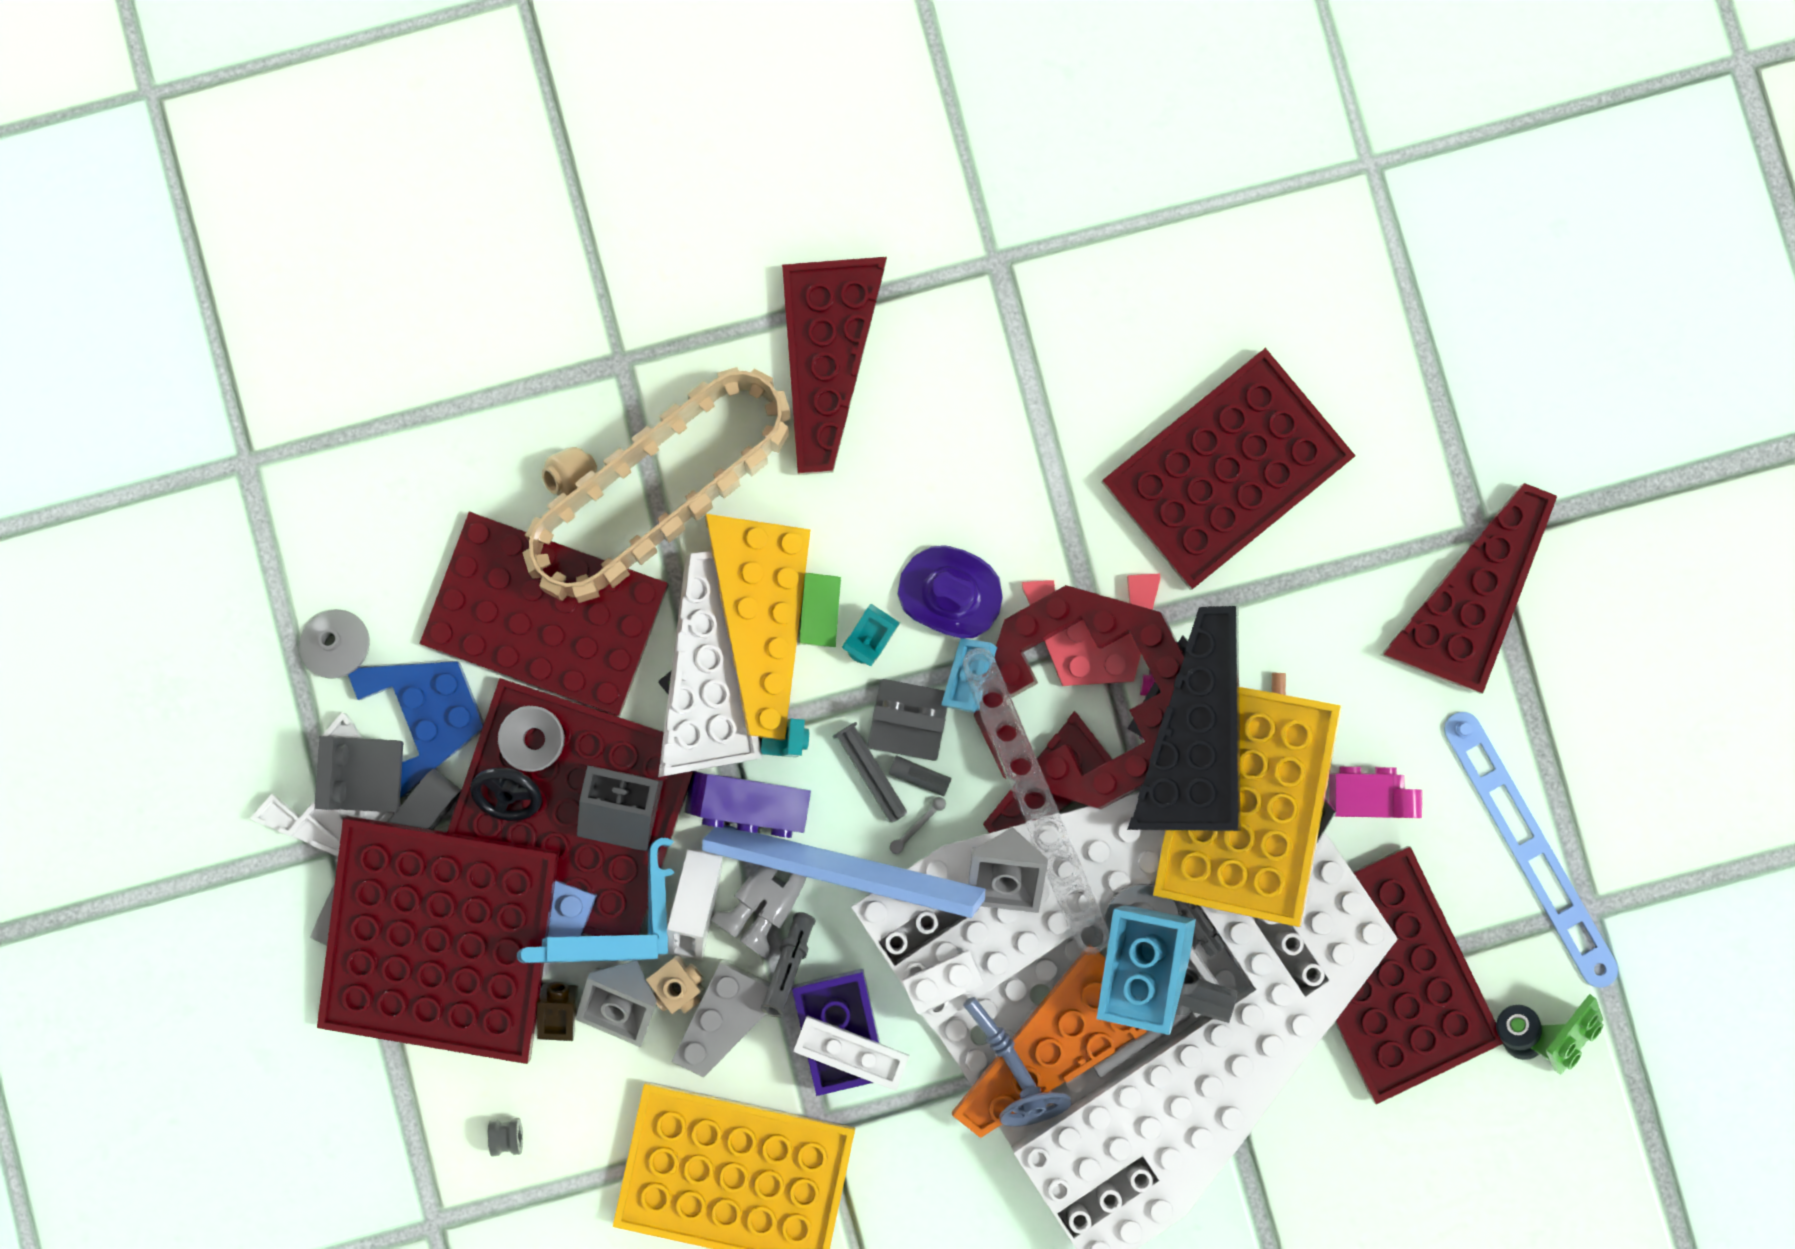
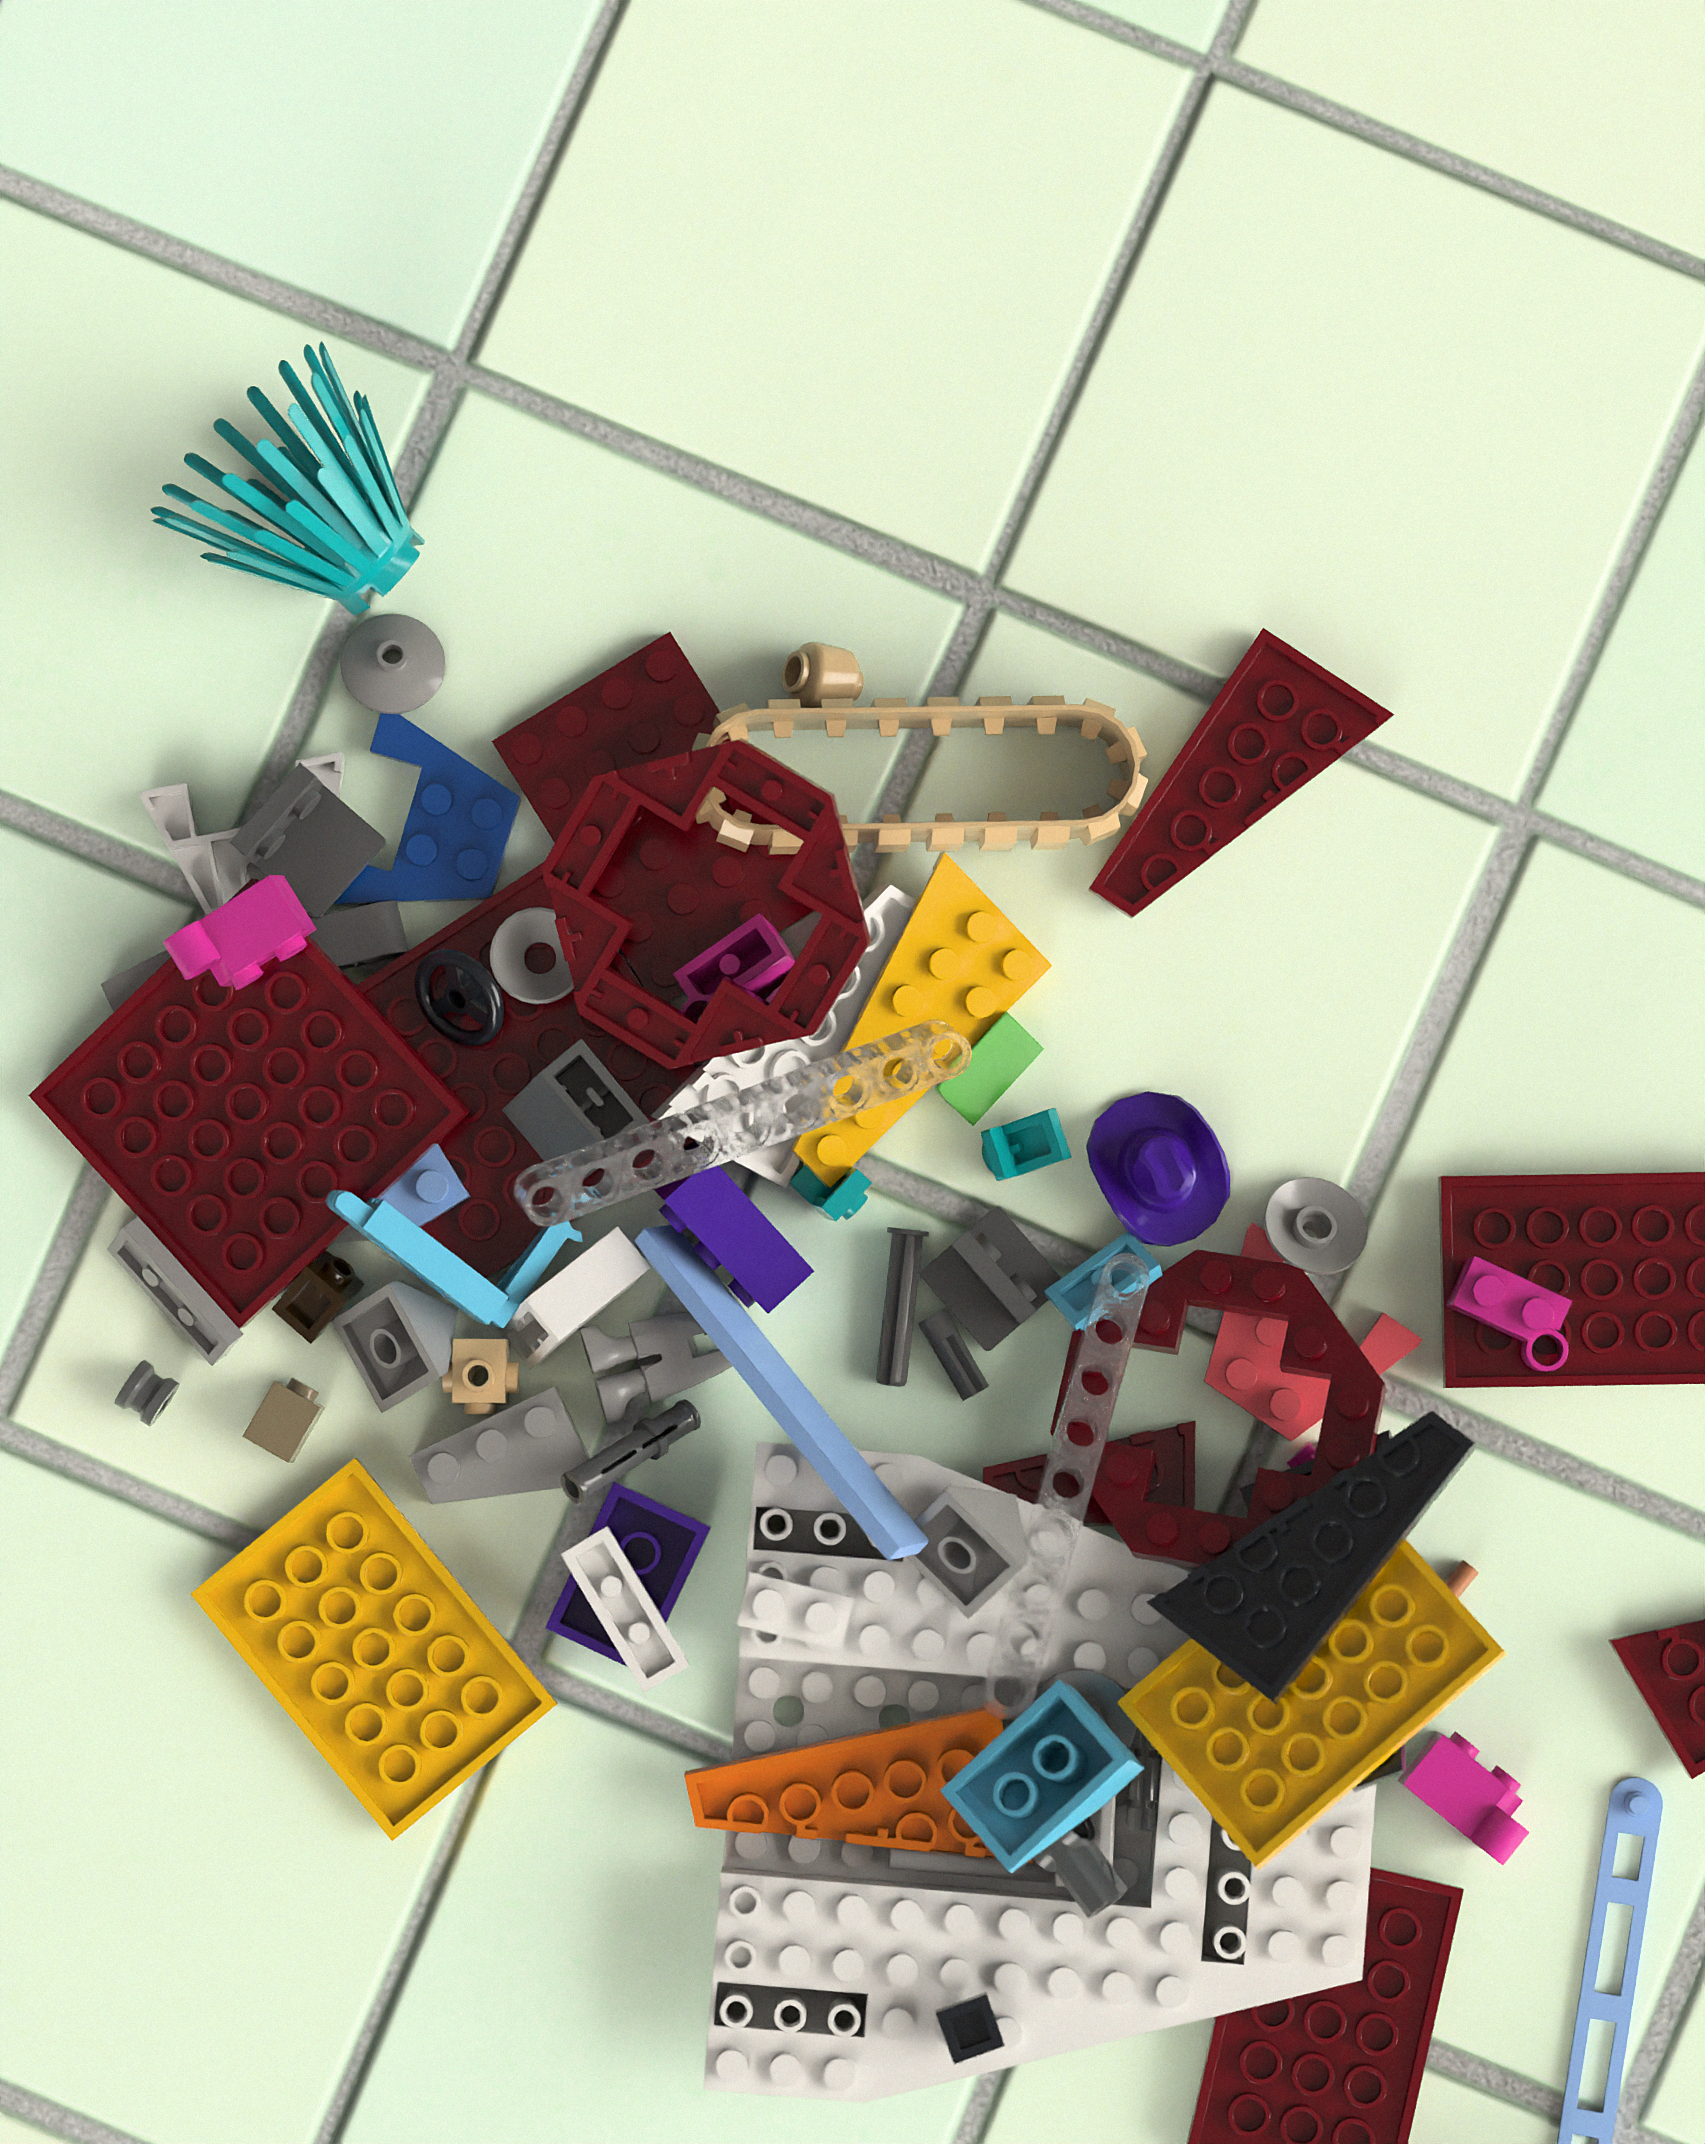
camera: 35 degrees right, 0 degrees up
light grey hinge [889,797,946,854] -> none
sand blue dish [963,997,1071,1126] -> none
none -> light grey plate [107,1216,244,1366]
none -> teal plant [150,341,425,615]
none -> dark pink hinge [163,875,317,990]
none -> dark tan brick [242,1377,326,1463]
none -> clear beam [514,1020,972,1227]
none -> dark red plate [541,738,871,1070]
none -> dark pink hinge [673,913,796,1021]
none -> black plate [935,1992,1005,2064]
none -> light grey dish [1264,1177,1367,1275]
none -> dark pink hinge [1445,1256,1572,1372]

